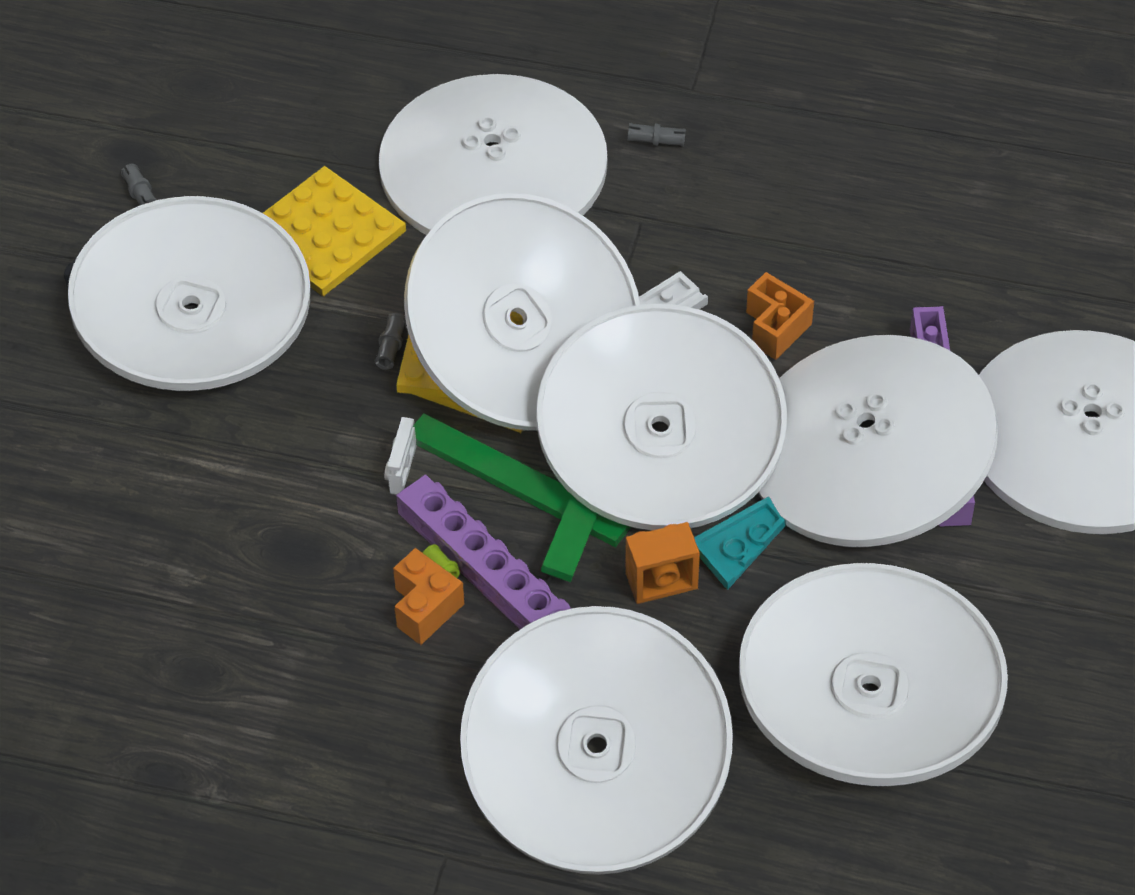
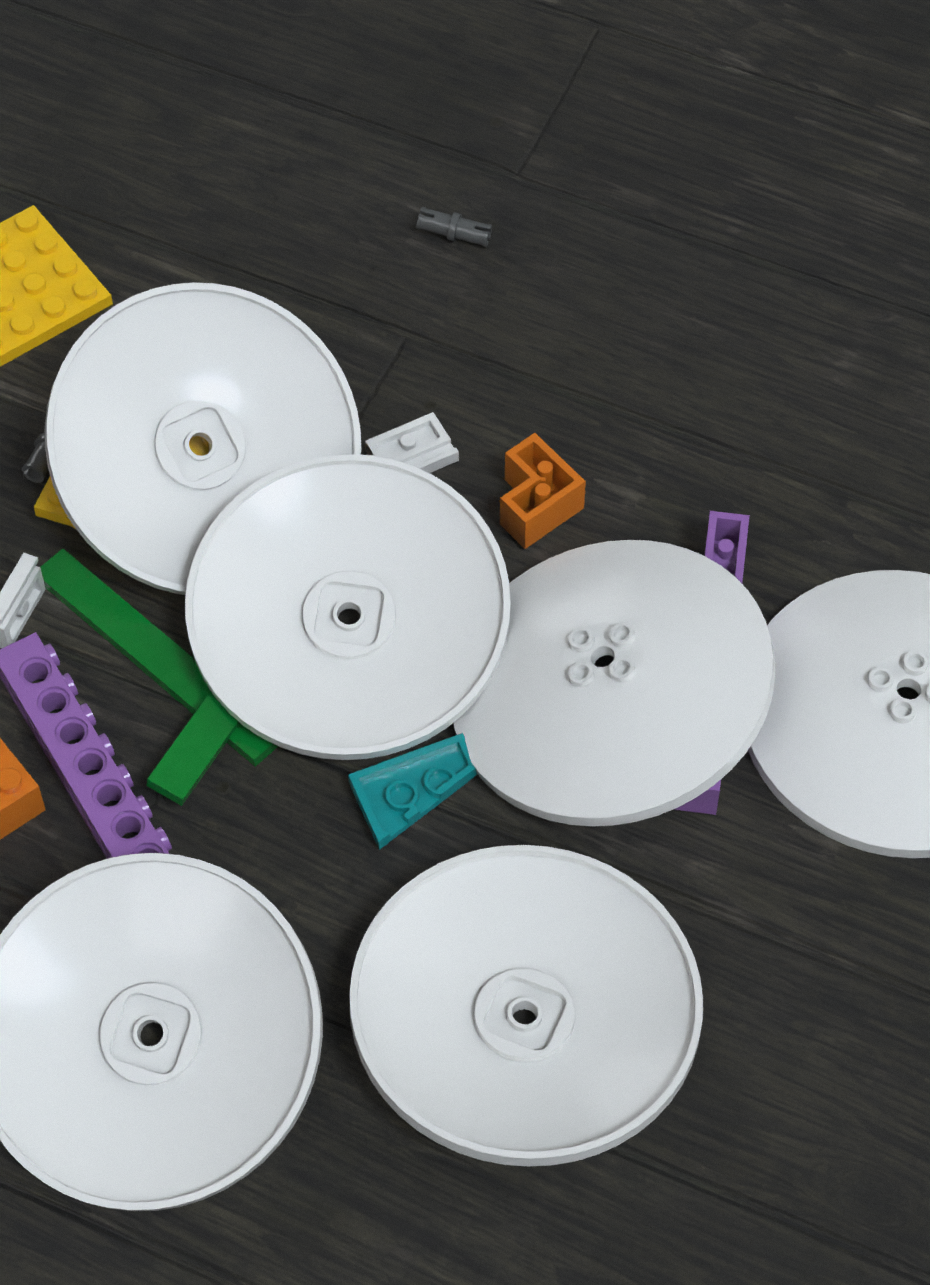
camera: 10 degrees right, 5 degrees up
white dish [379,74,607,235] -> none
lime pin [423,544,460,578] -> none
orange brick [626,522,700,604] -> none

